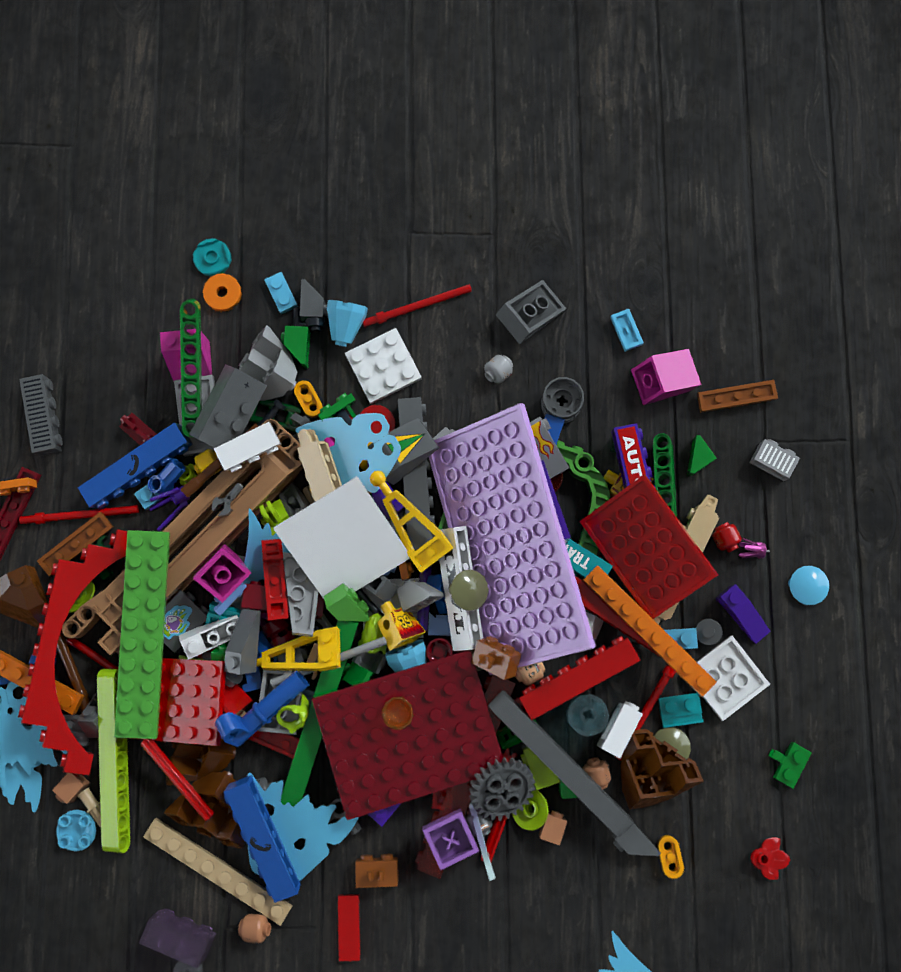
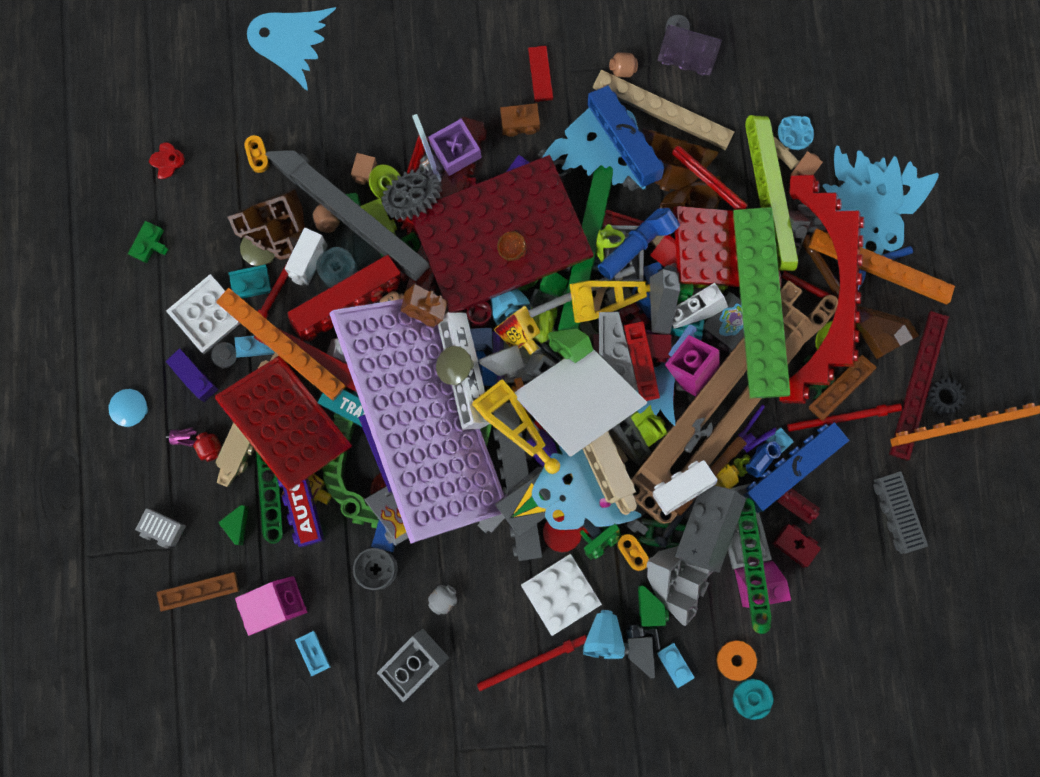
camera: 170 degrees right, 0 degrees up
none -> dark red brick [771,524,821,568]

